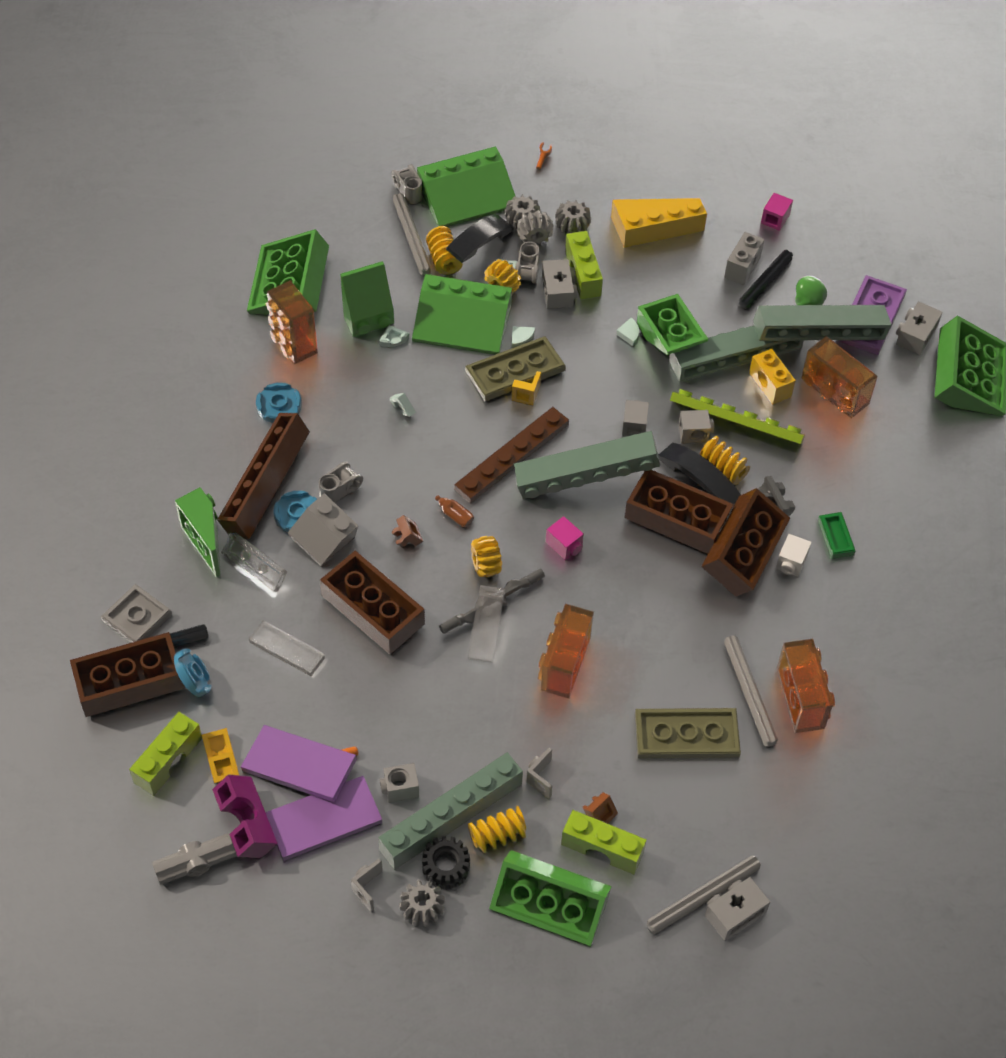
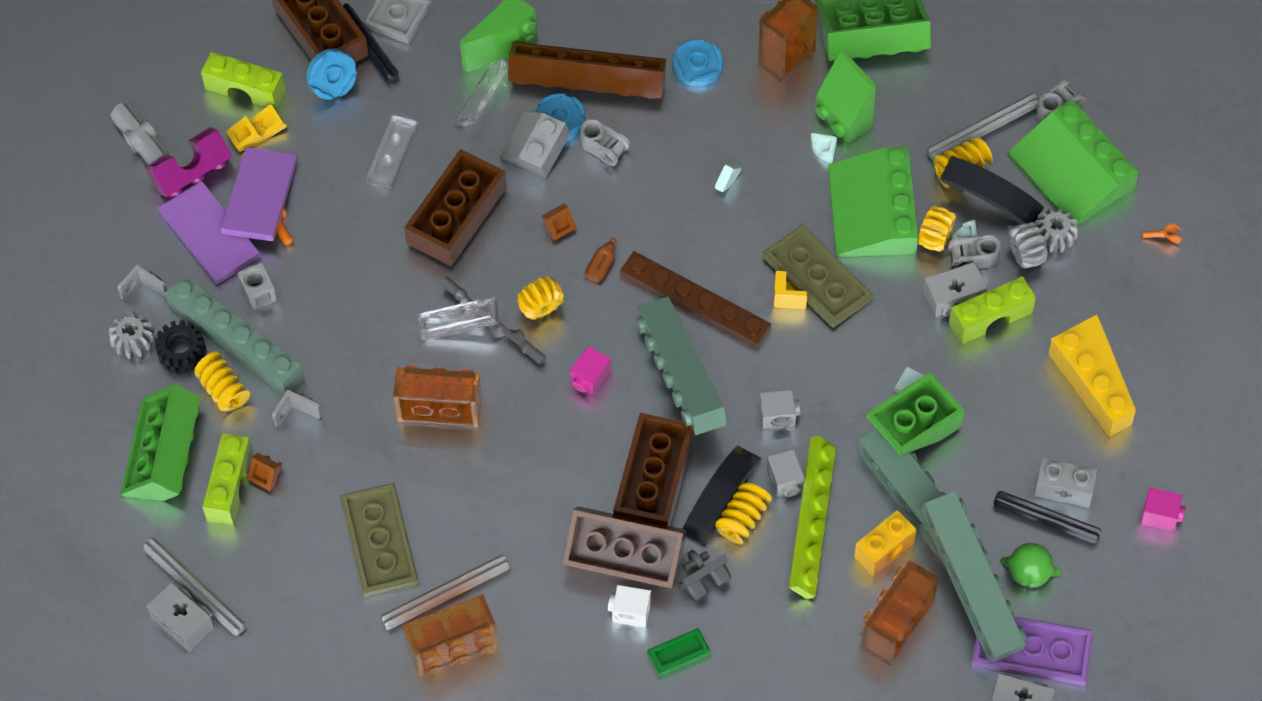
camera: 80 degrees right, 5 degrees up
light aqua tile [512,326,535,348] -> none
light grey gear [555,200,591,233] -> none

